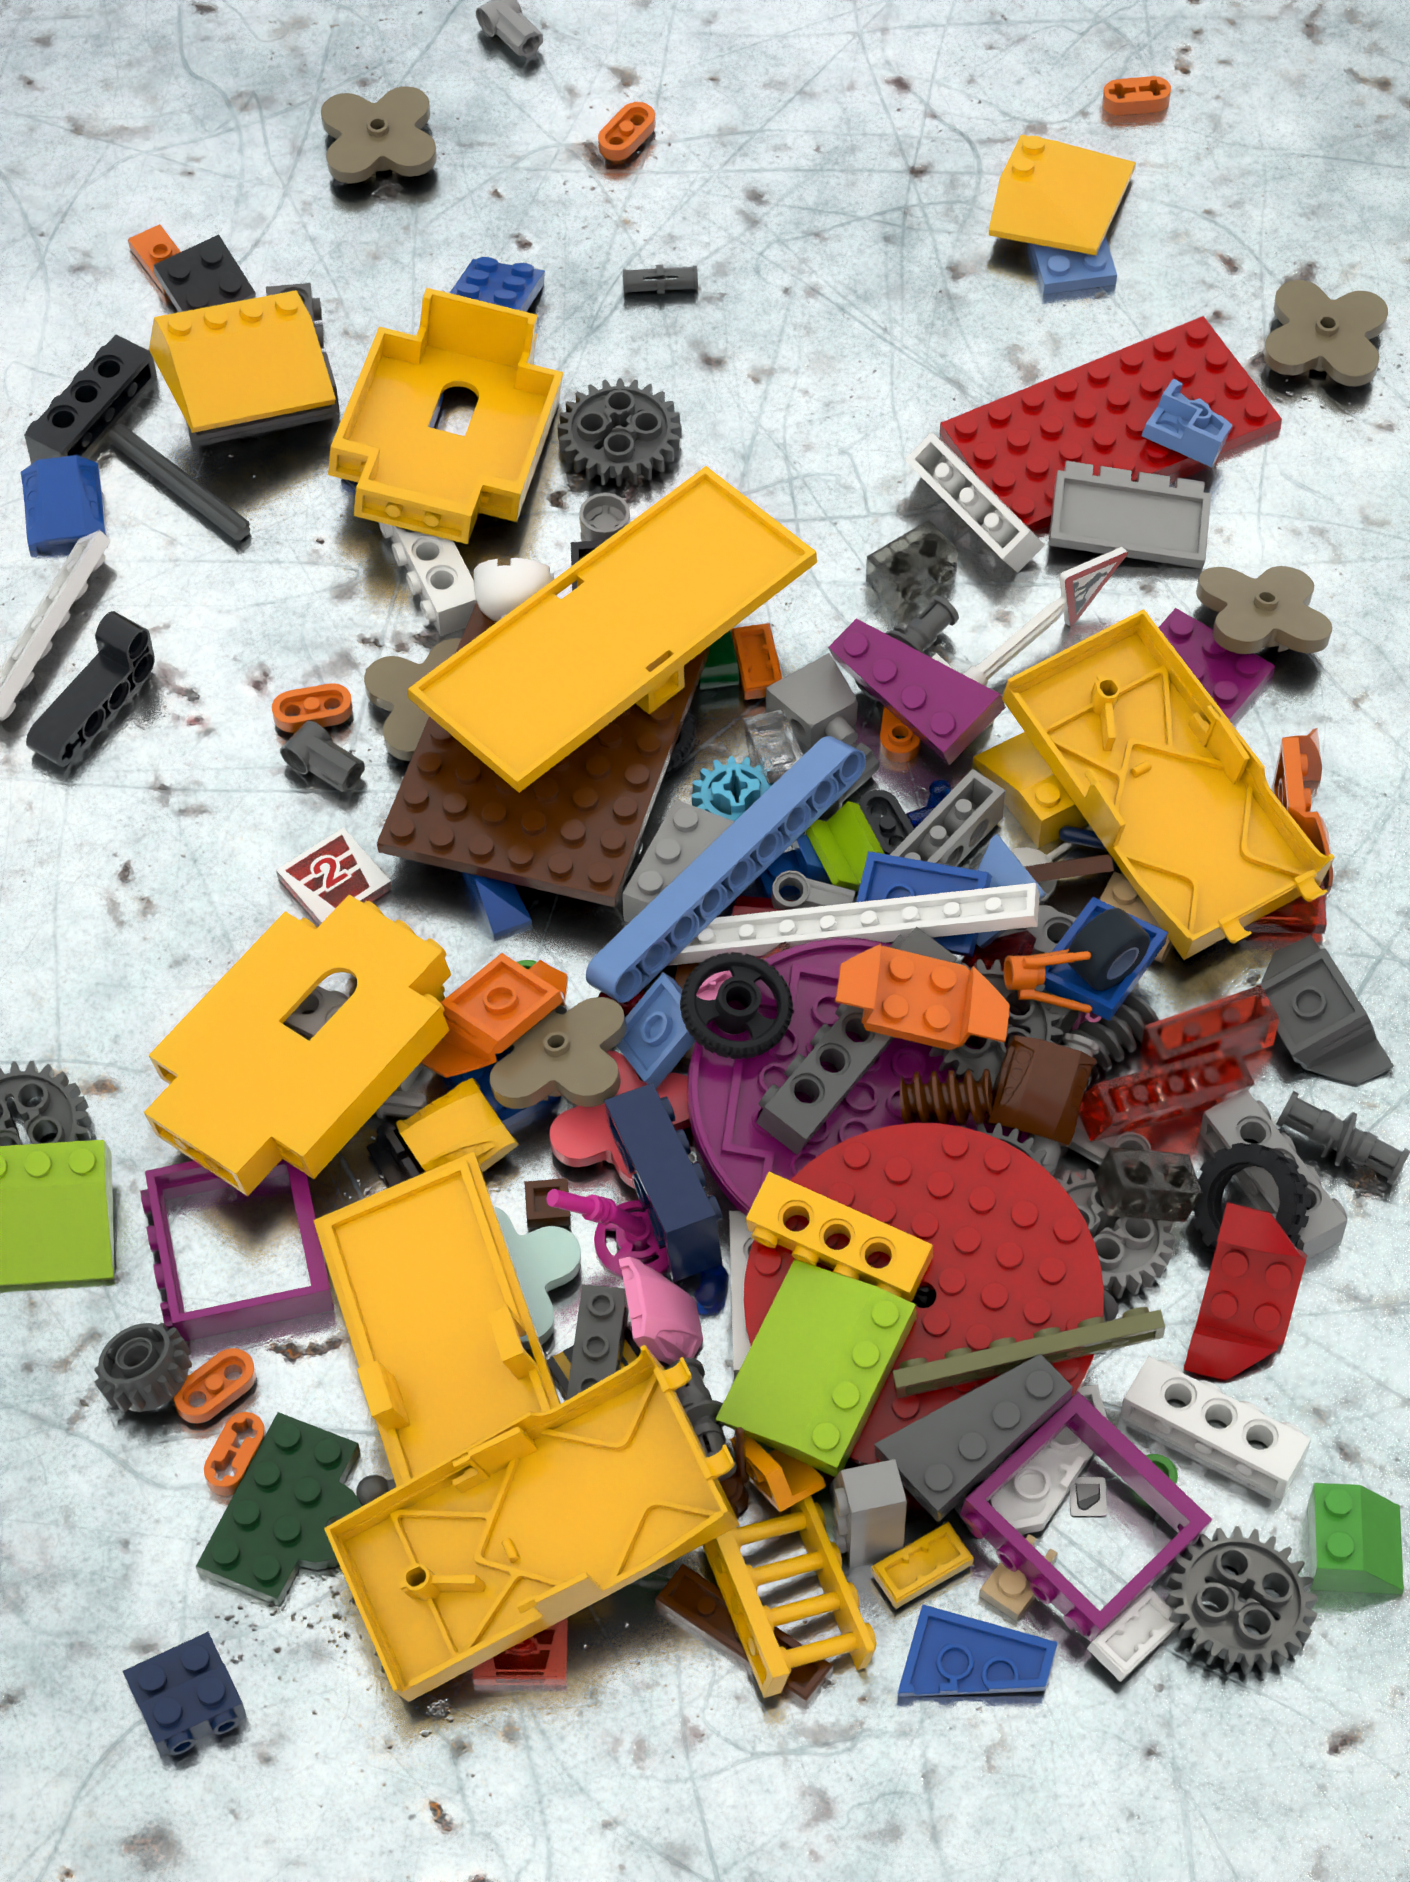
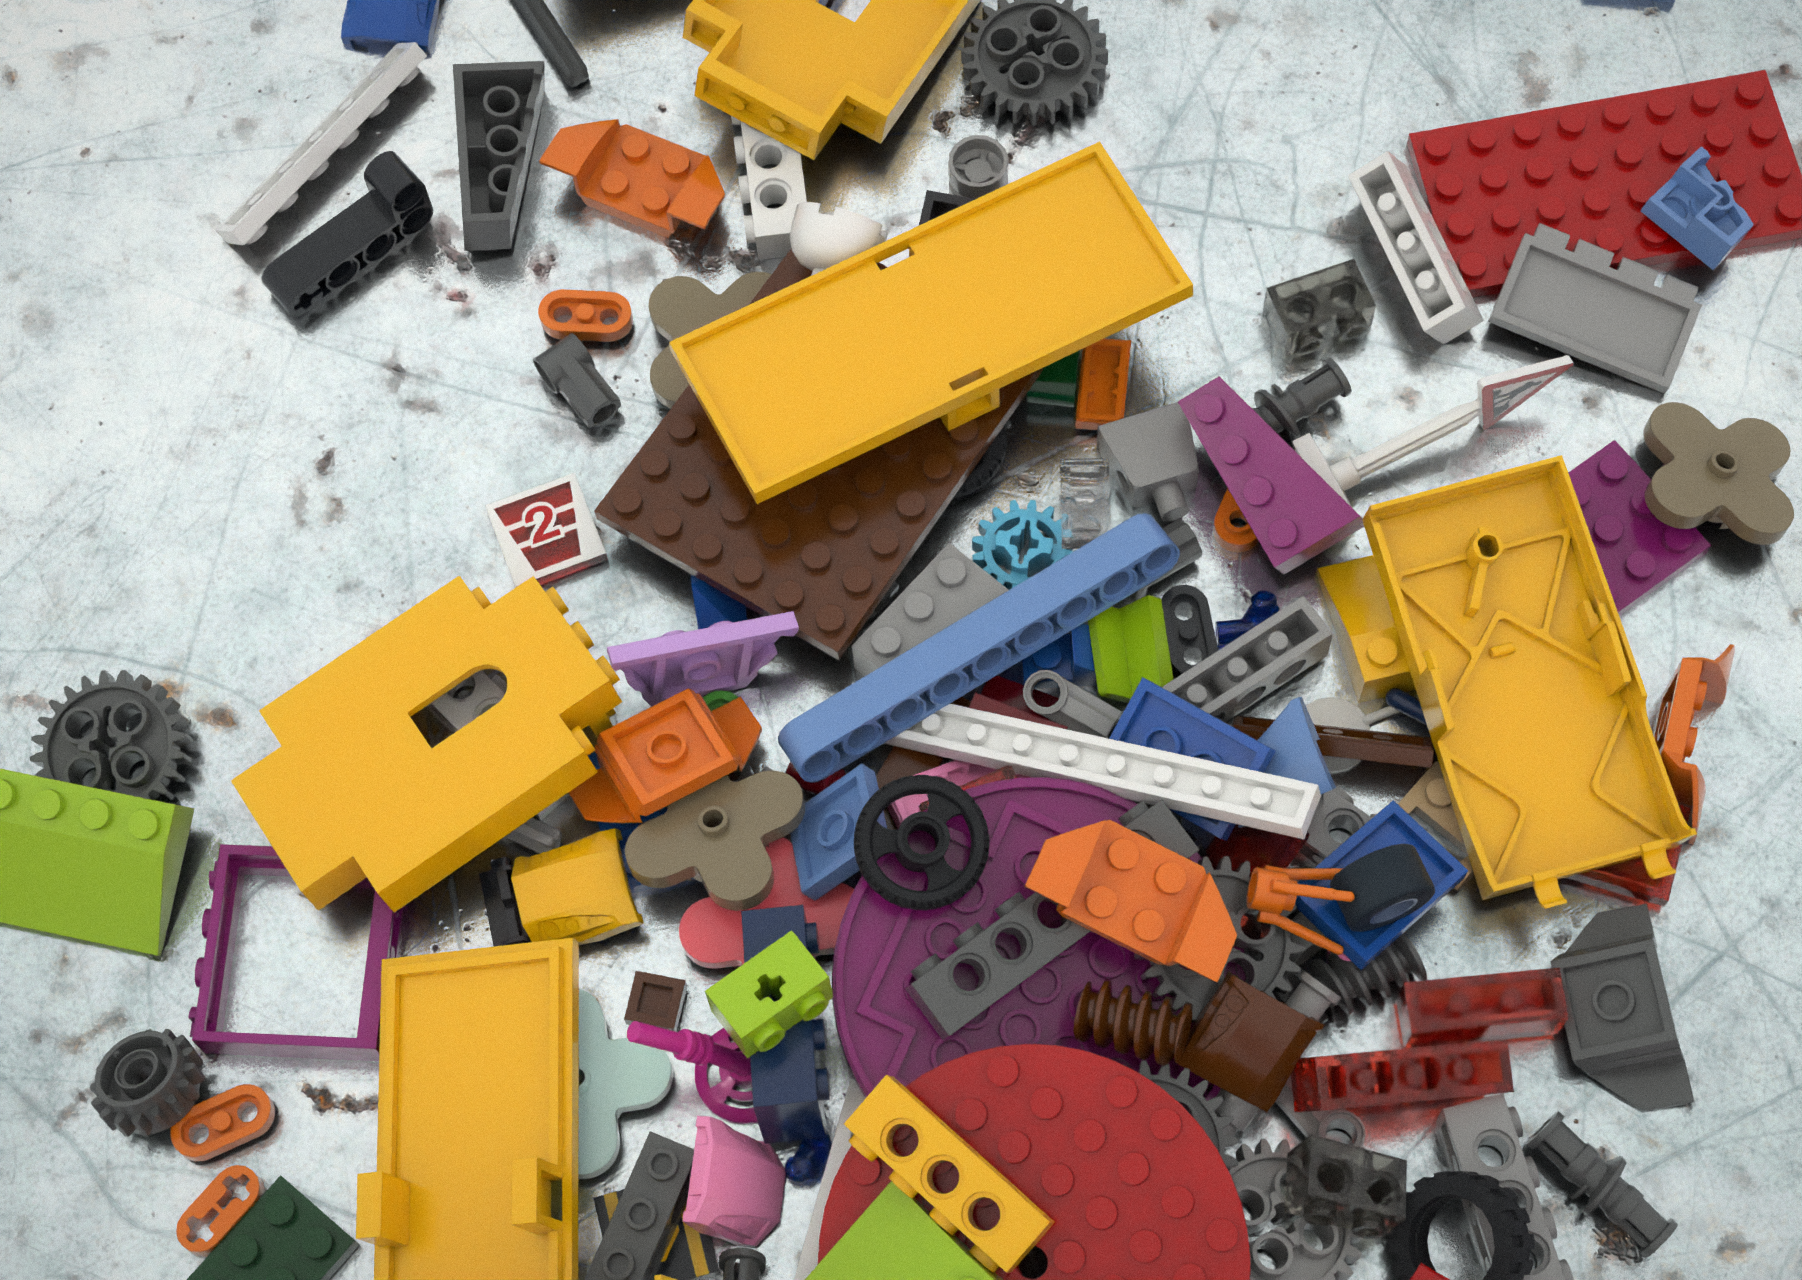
camera: 20 degrees right, 10 degrees up
none -> dark grey wedge [453,61,545,251]
none -> orange piece [539,119,725,238]
none -> lavender wing [607,611,799,706]
none -> lime brick [705,930,833,1058]

